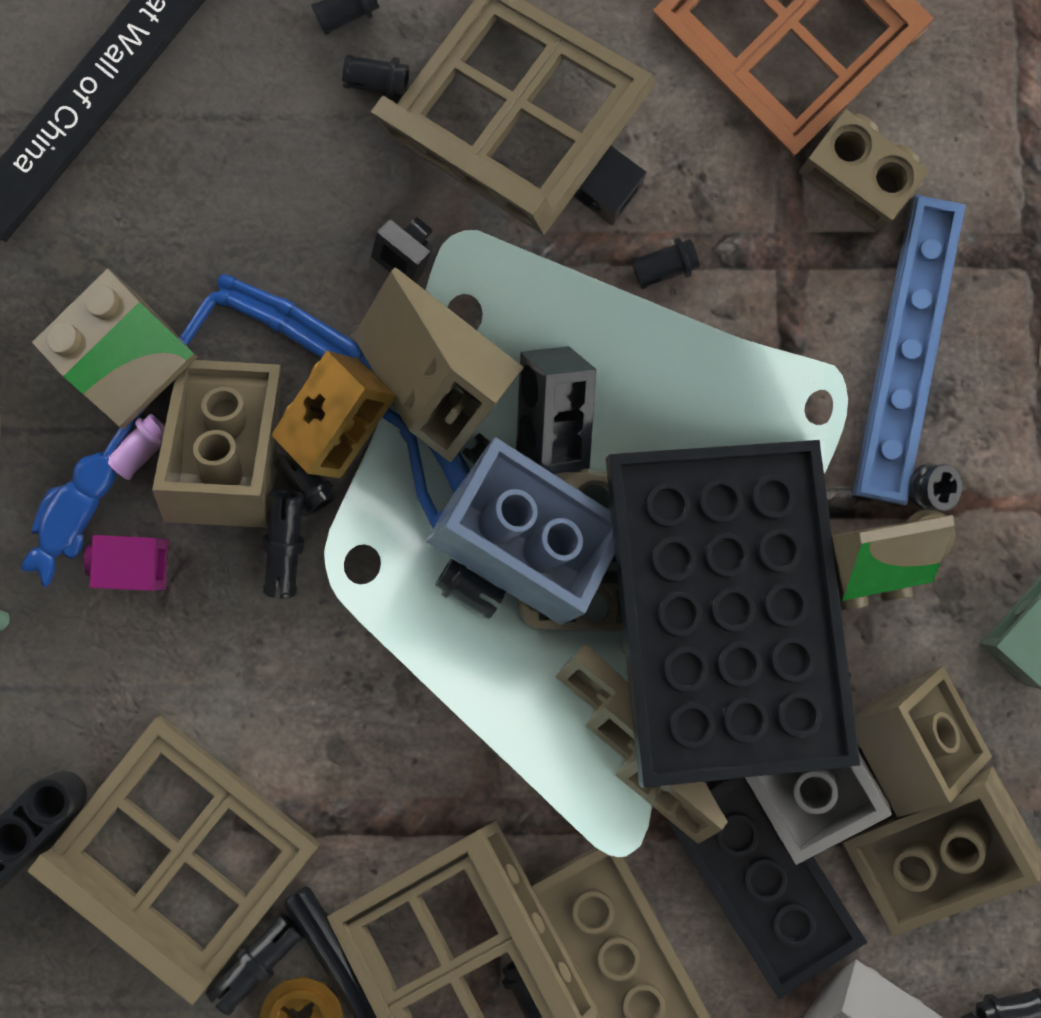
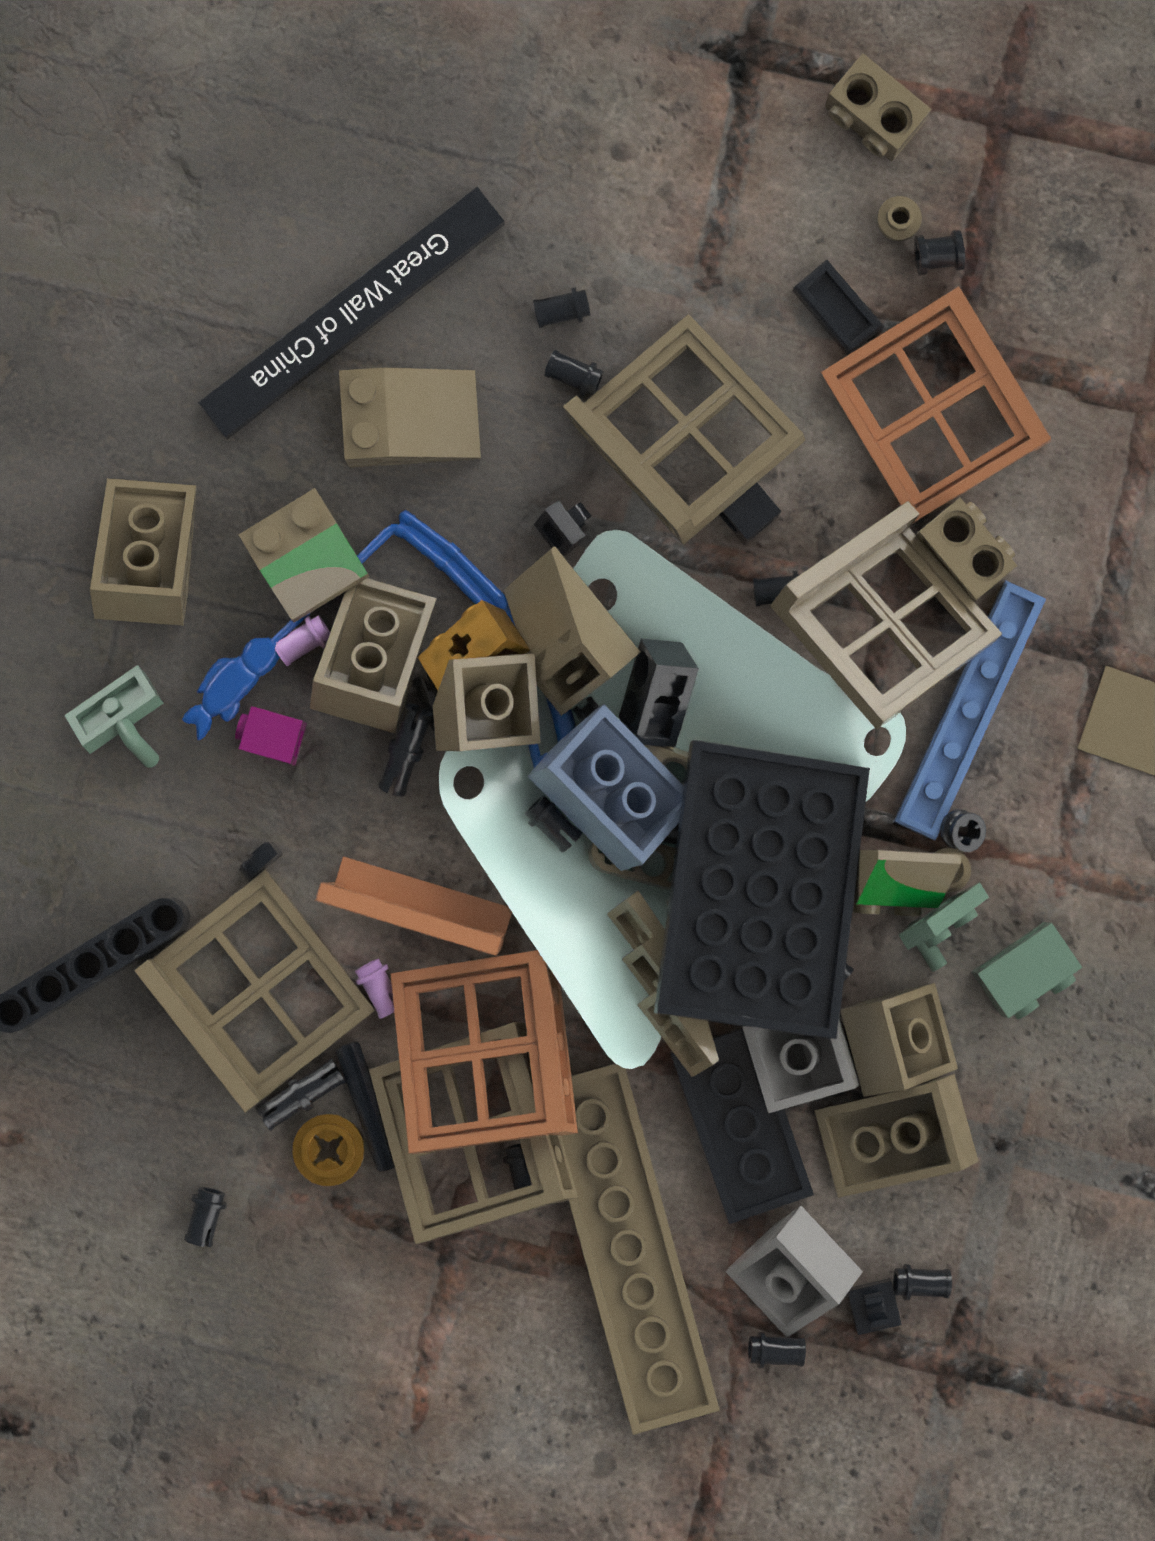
camera: 10 degrees right, 0 degrees up
none -> black tile [239,841,283,882]
none -> nougat window [316,856,512,955]
none -> dark tan slope [339,368,481,468]
none -> lavender pin [355,958,394,1019]
none -> nougat window [390,950,578,1154]
none -> dark tan slope [433,653,541,751]
none -> window [770,501,1002,730]
none -> sand green plate [898,882,989,972]

